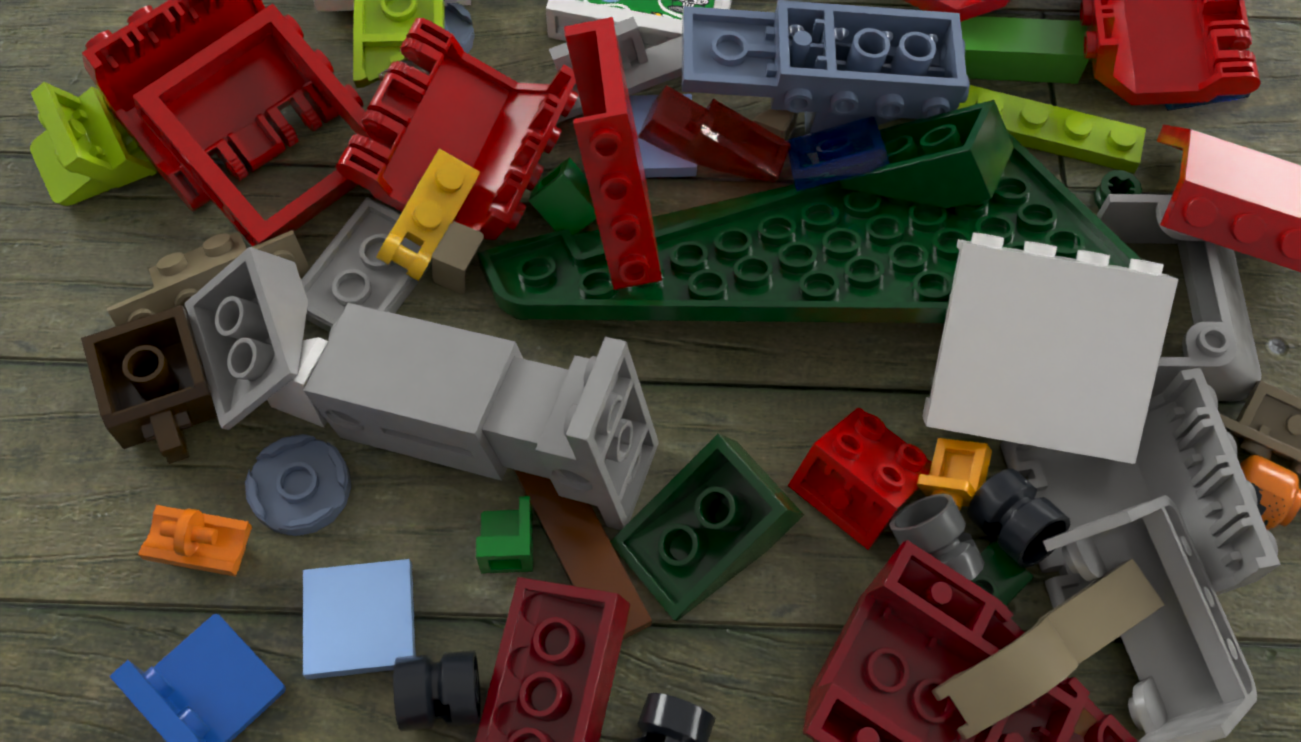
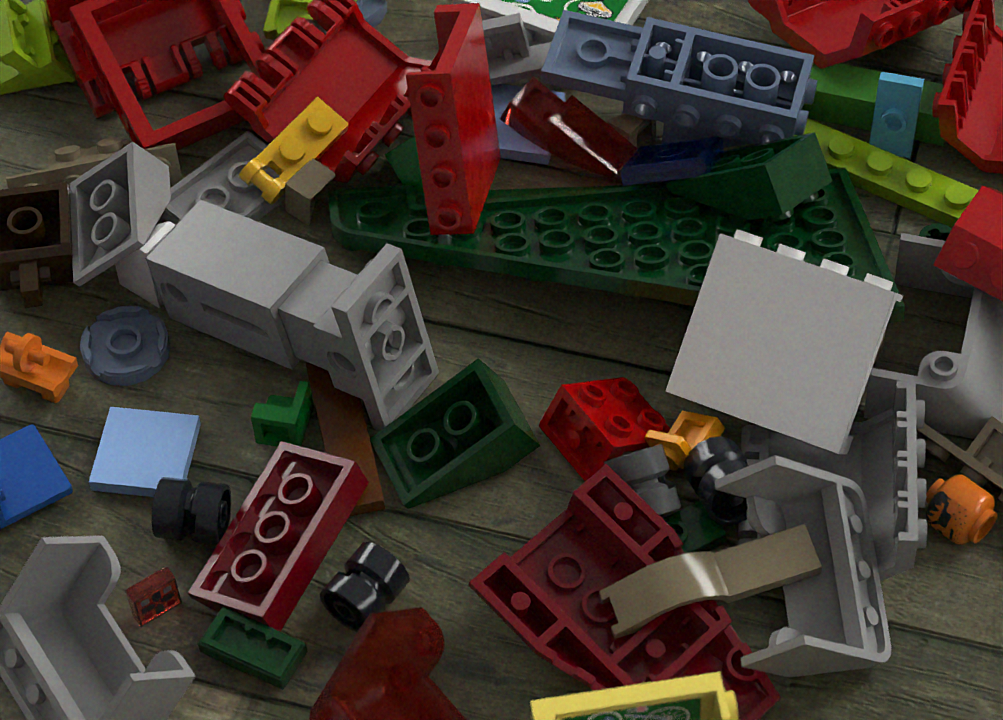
camera: 20 degrees right, 10 degrees down
none -> medium azure plate [869,71,924,158]

